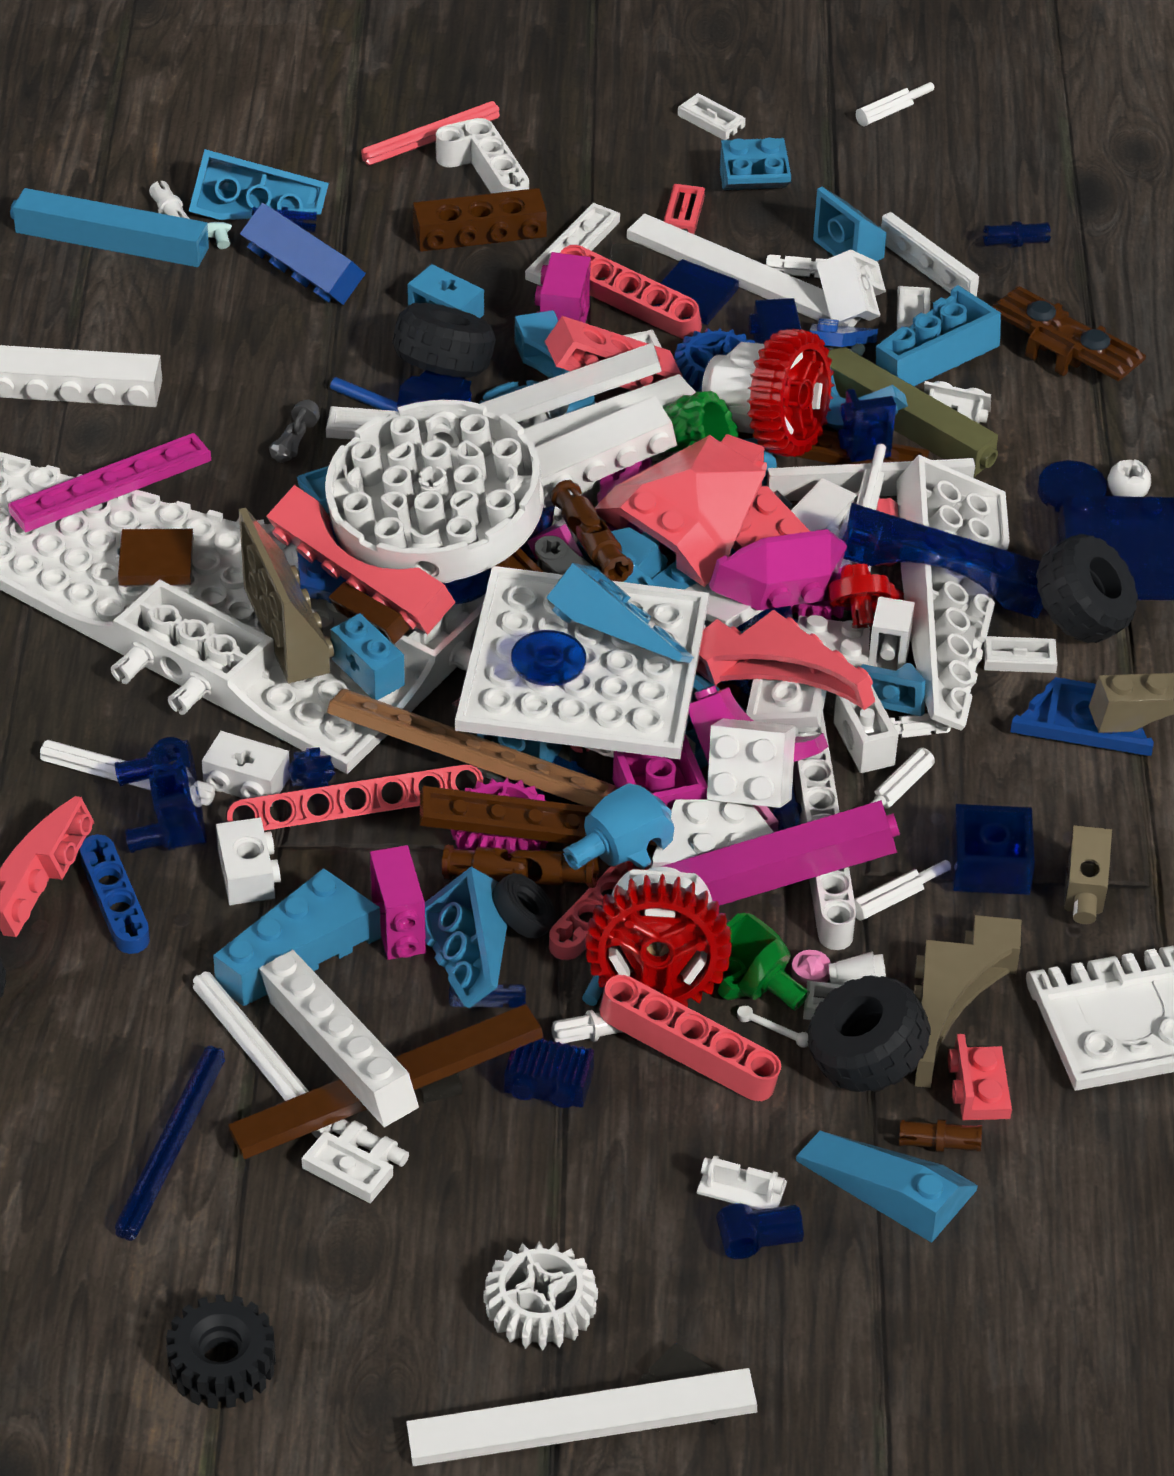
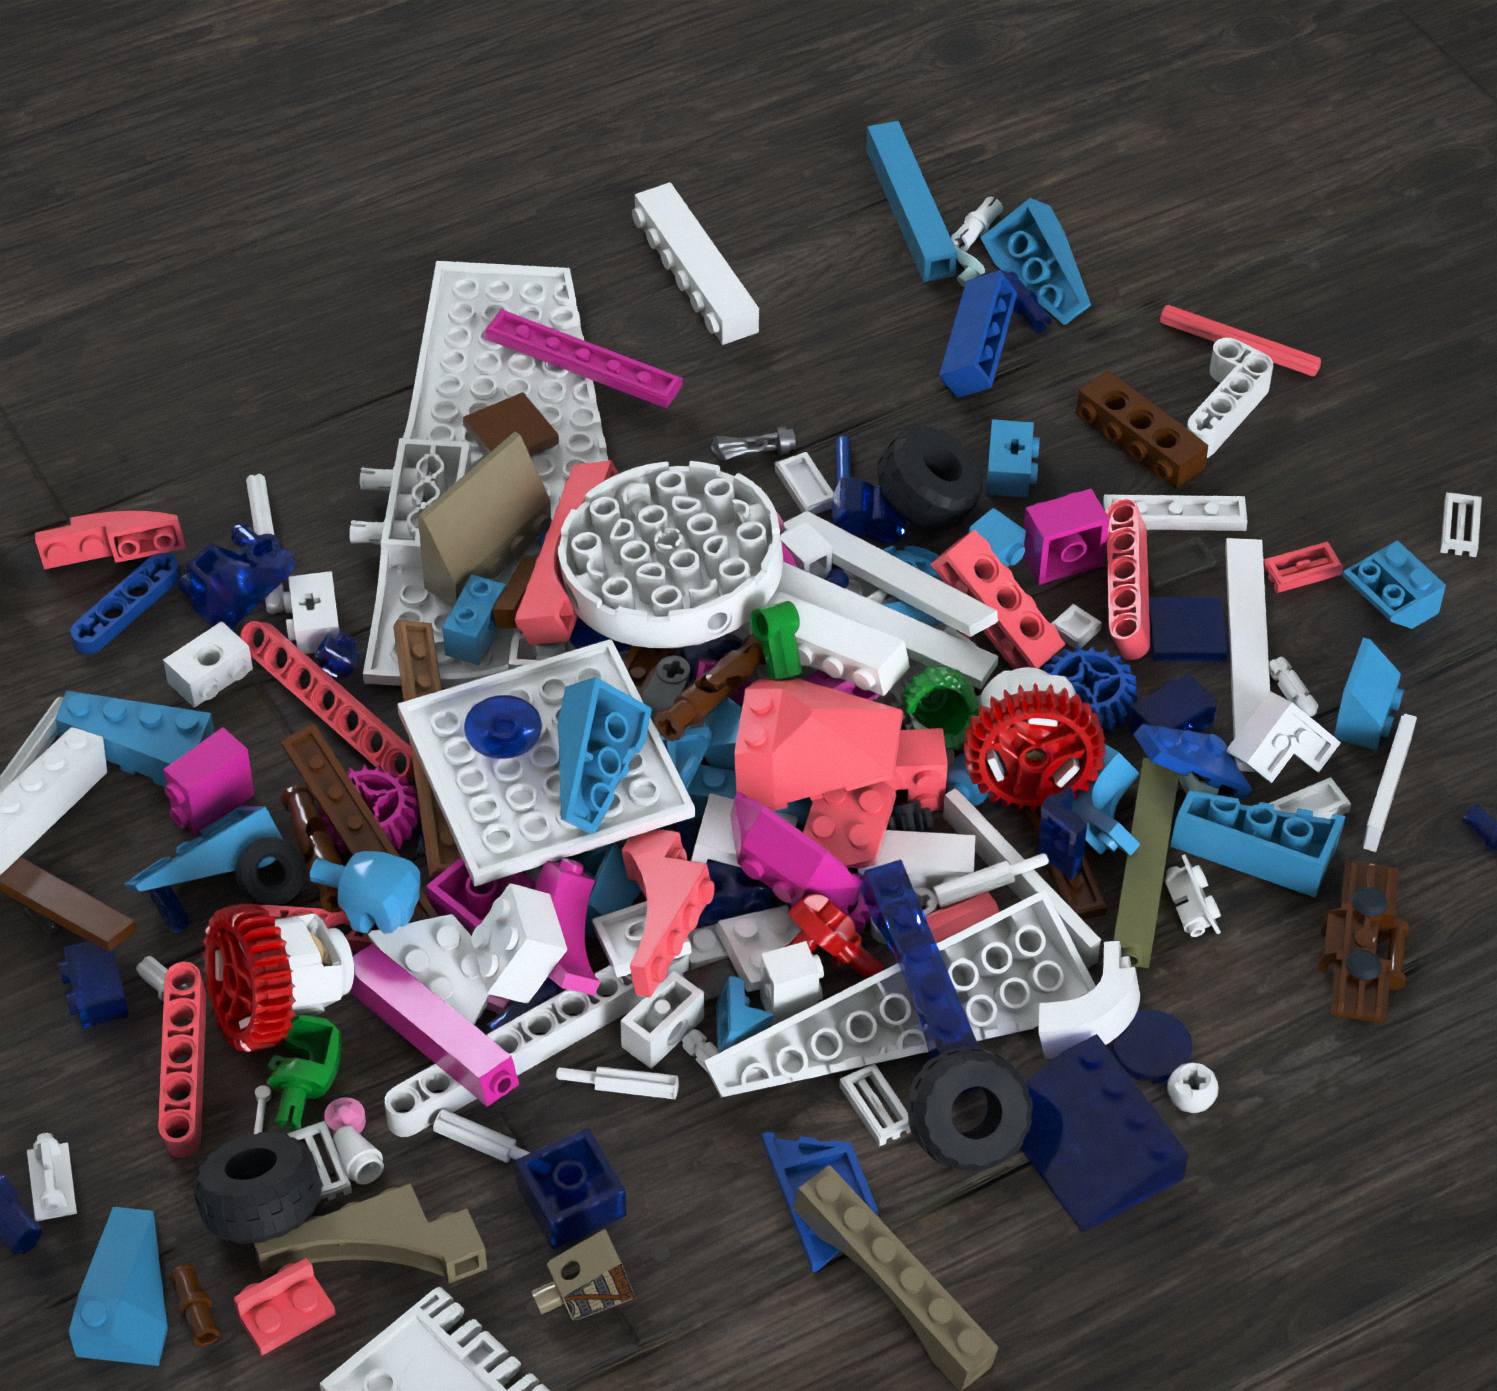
camera: 60 degrees right, 5 degrees up
none -> green piece [750,601,802,680]
none -> white arch [1039,941,1140,1060]

